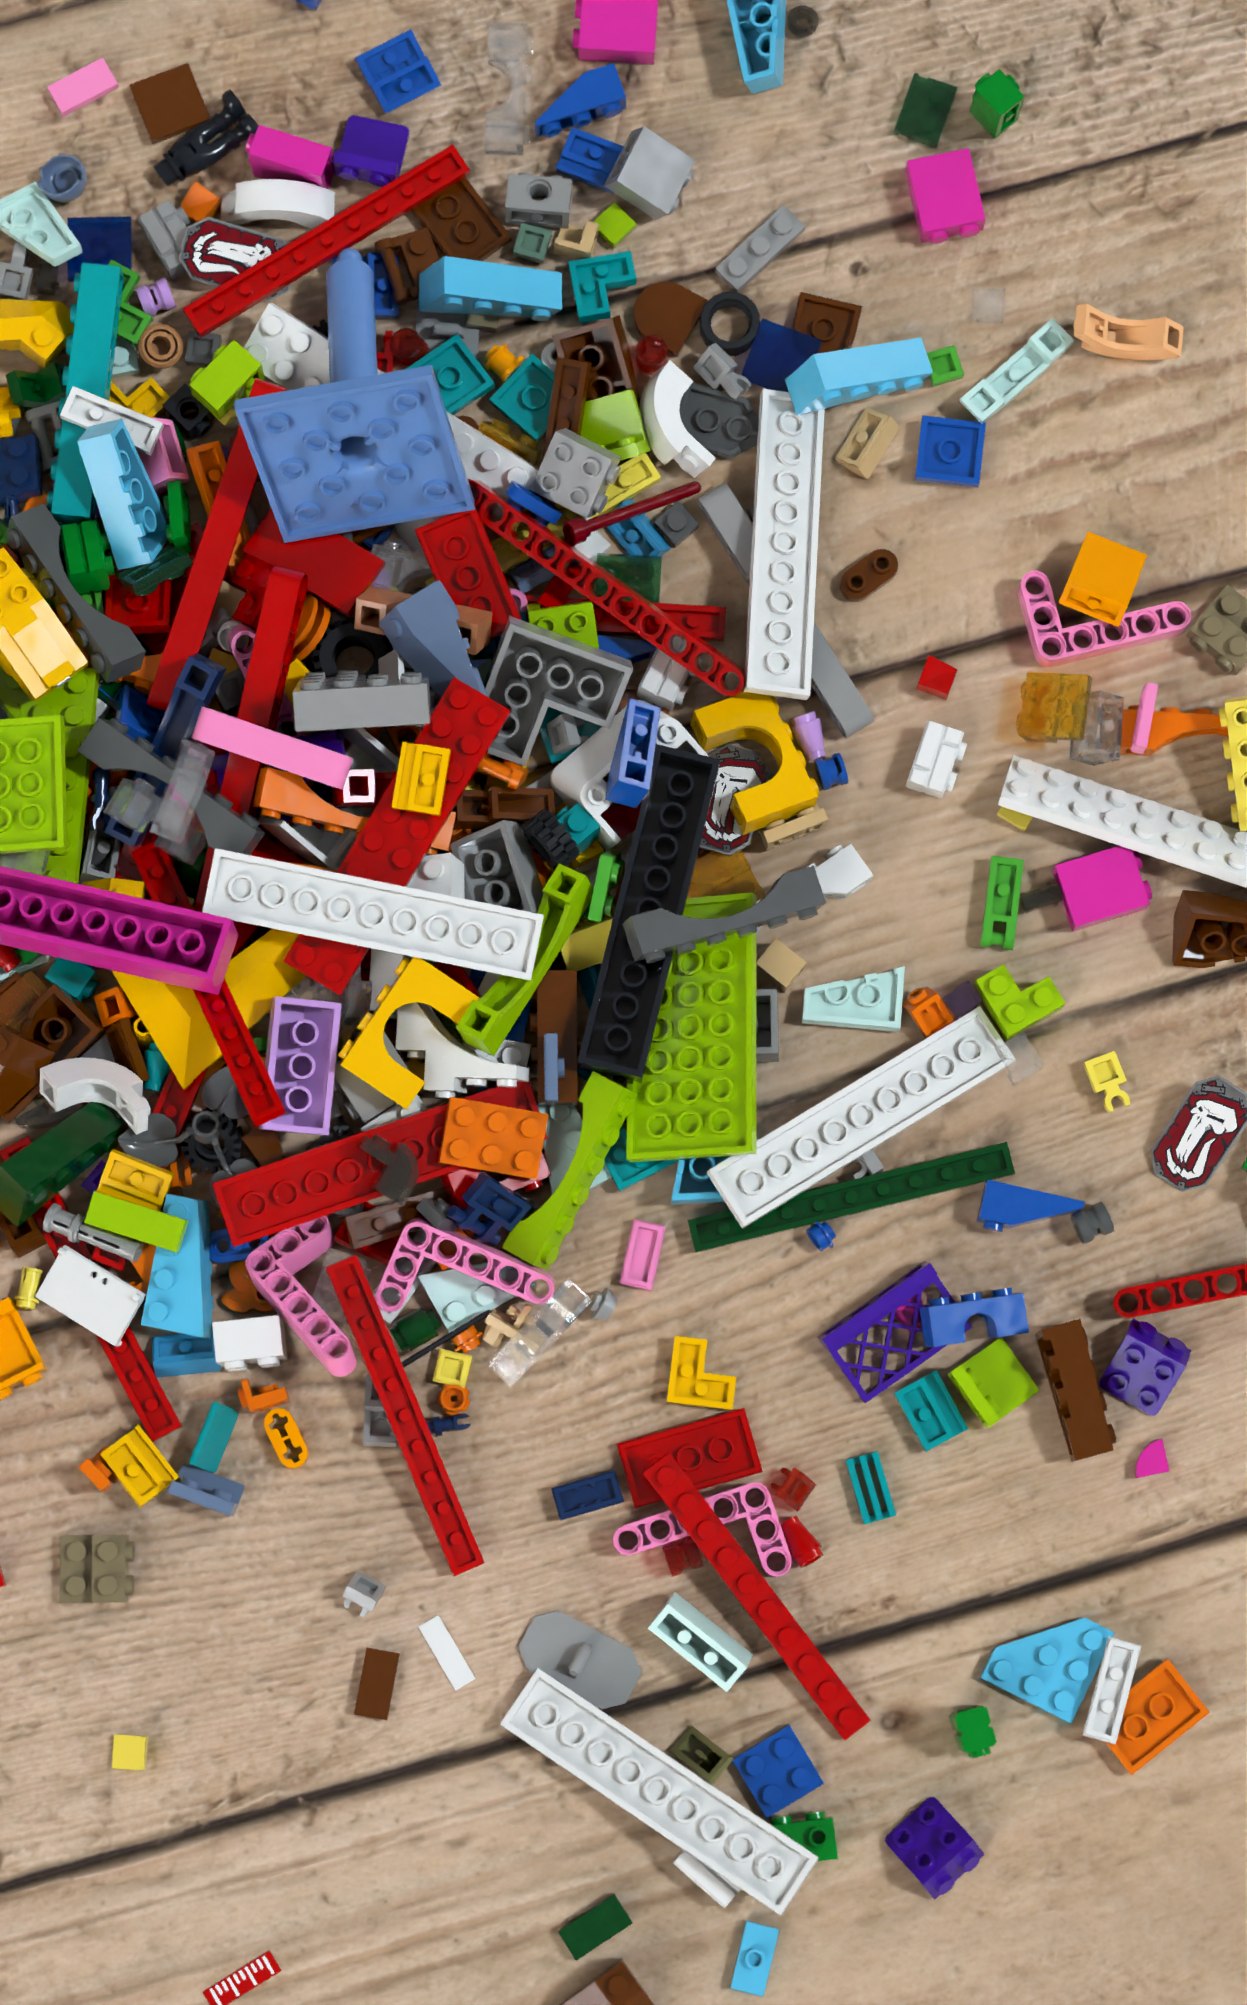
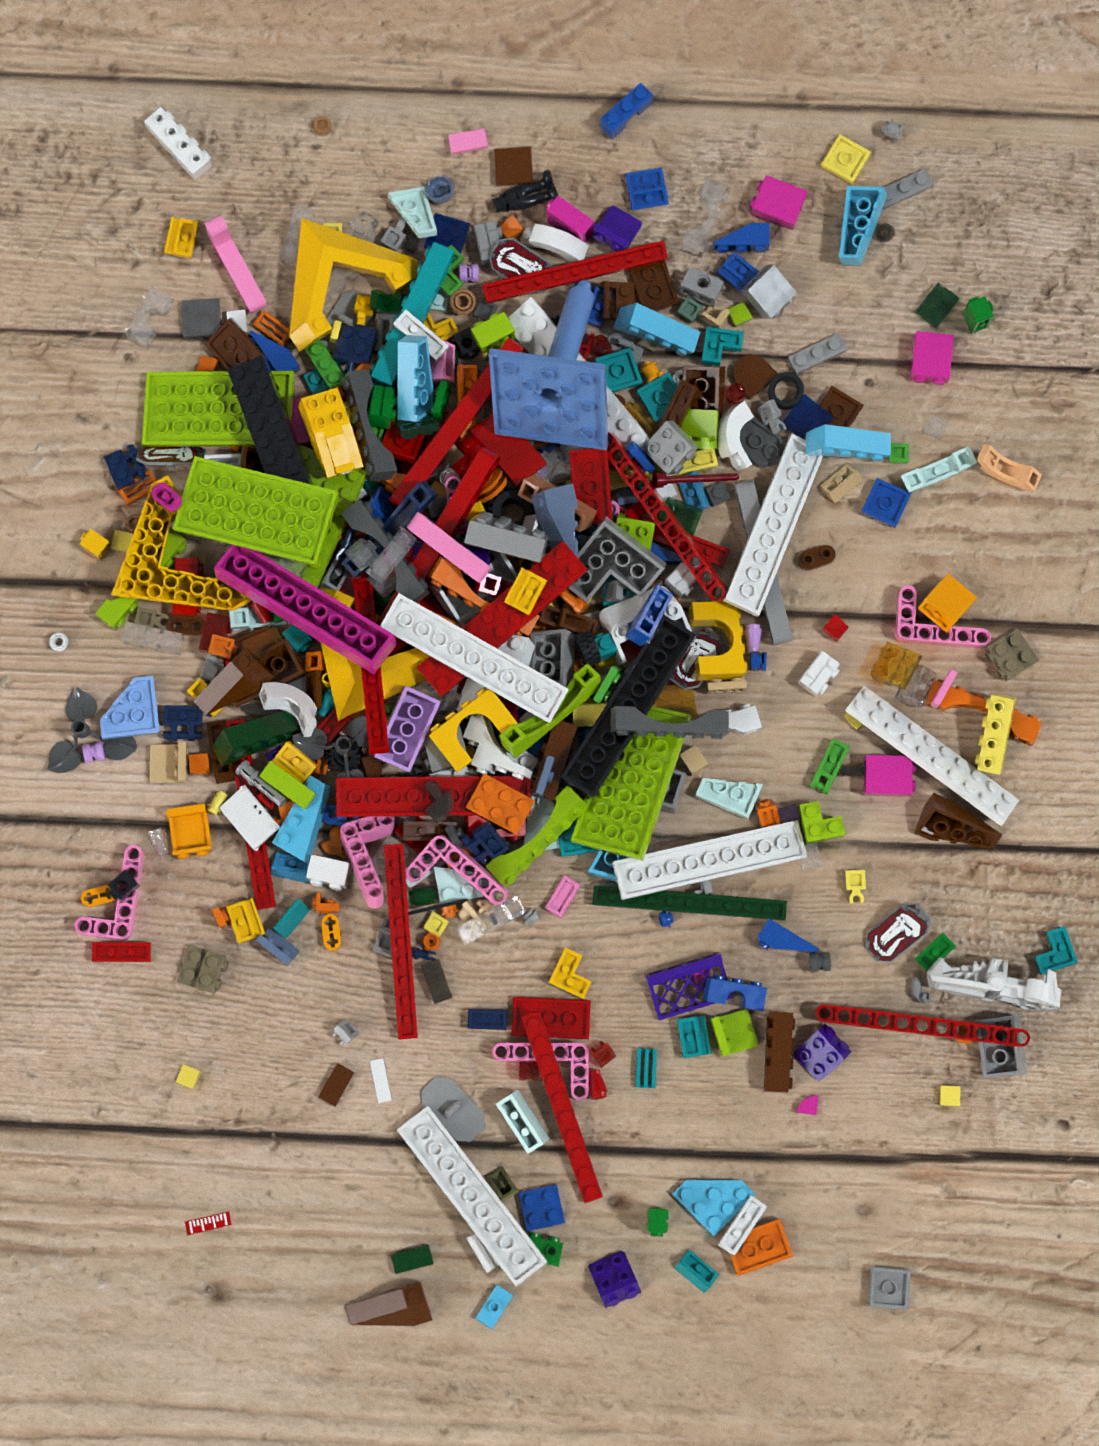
camera: 20 degrees right, 0 degrees up
none -> clear smoke slope [421,958,453,1004]
none -> teal slope [674,1249,719,1293]

